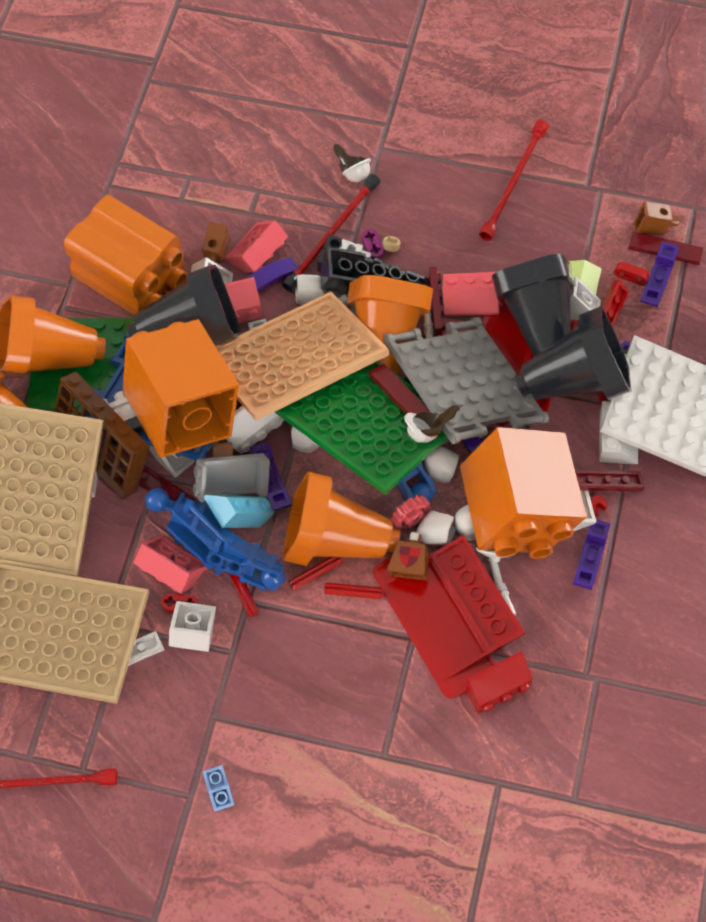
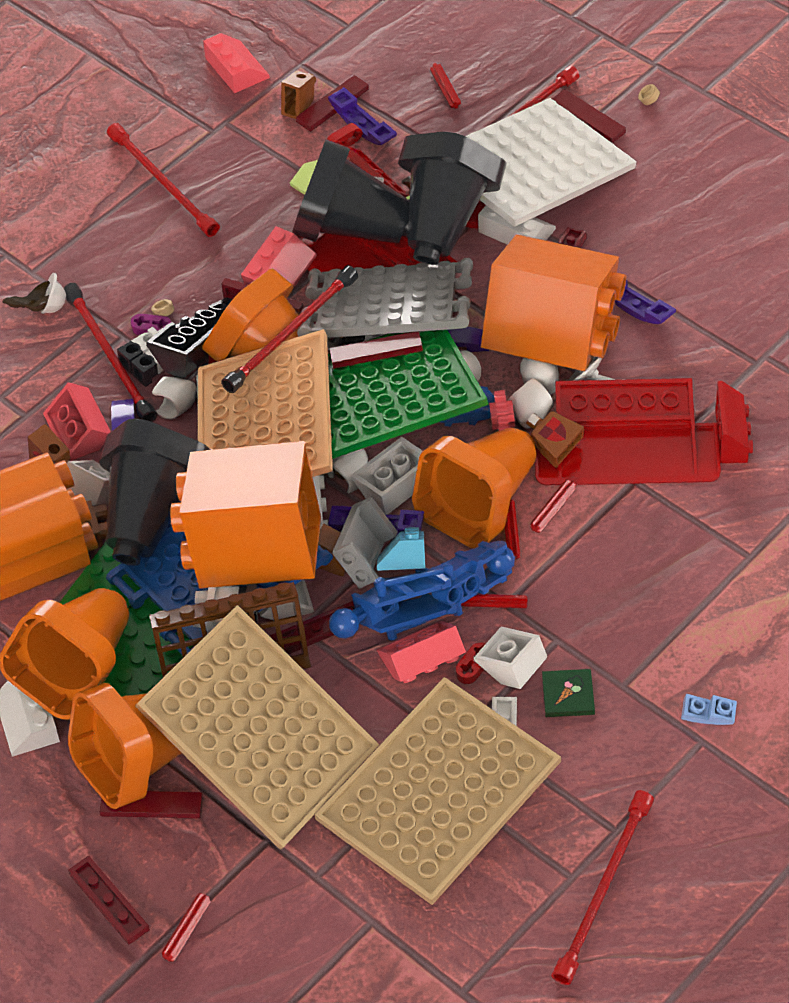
camera: 60 degrees left, 10 degrees down
piece [404,405,460,443] -> none
none -> coral slope [203,33,270,94]
none -> red hose [221,265,358,393]
none -> white slope [351,437,423,514]
none -> dark green tile [542,669,595,717]

